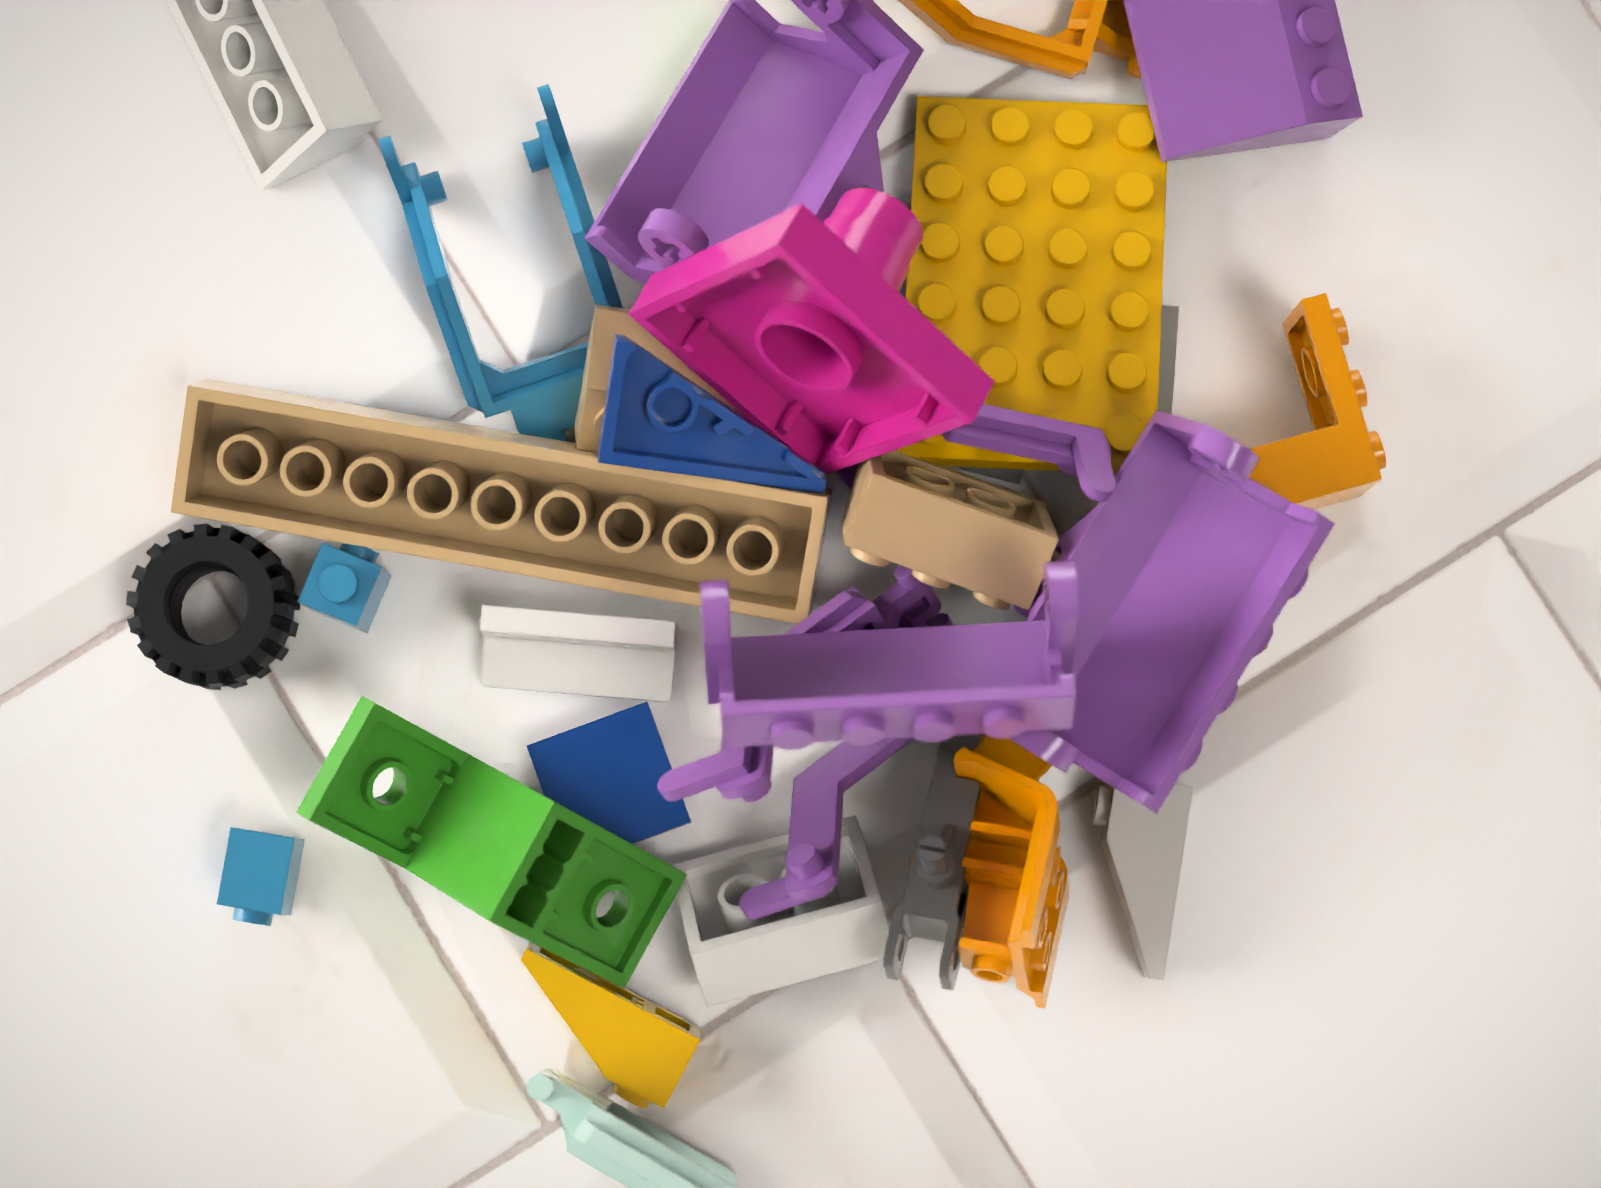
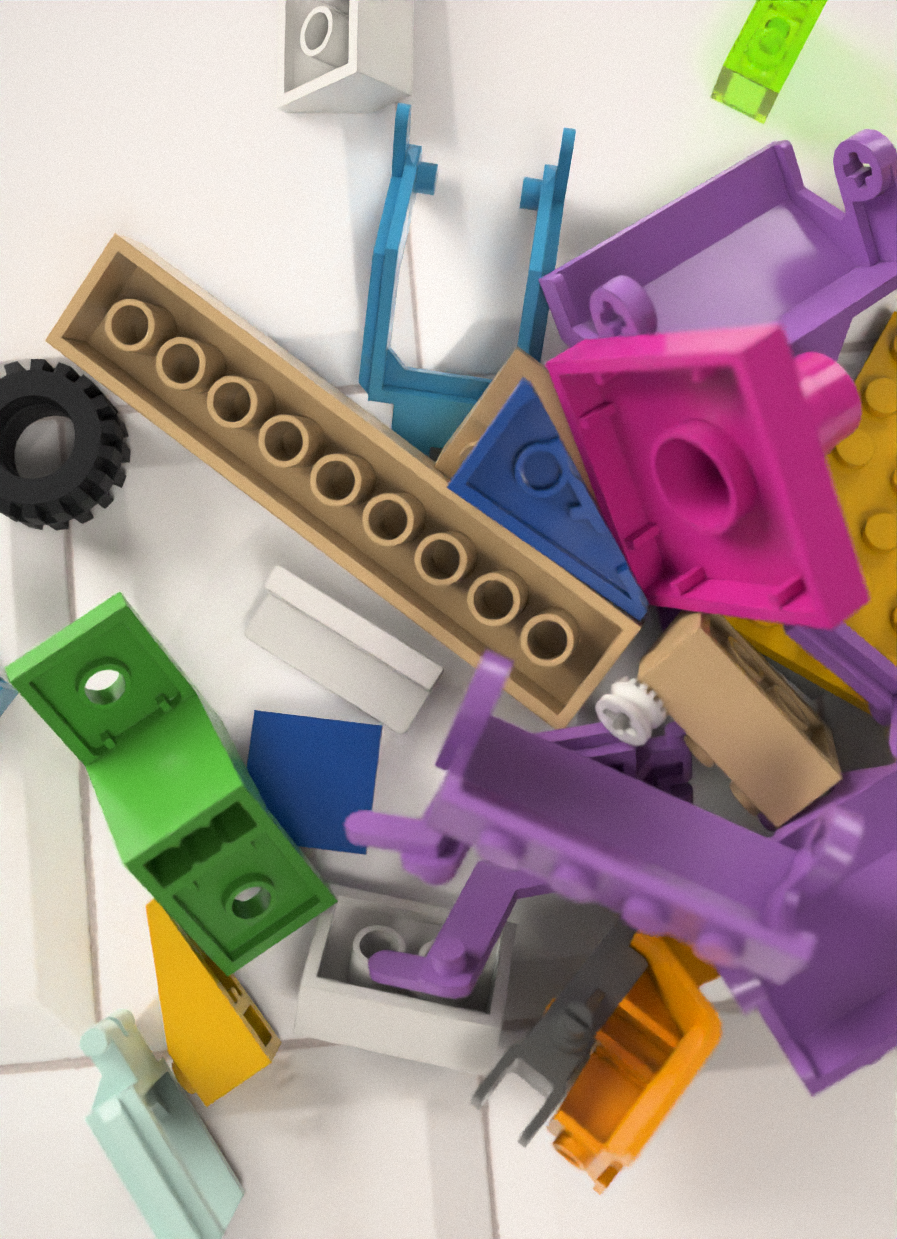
camera: 25 degrees right, 0 degrees up
dark azure brick [297,543,392,633] -> none
white slope [1092,784,1193,980] -> none
none -> white bush [596,677,667,746]

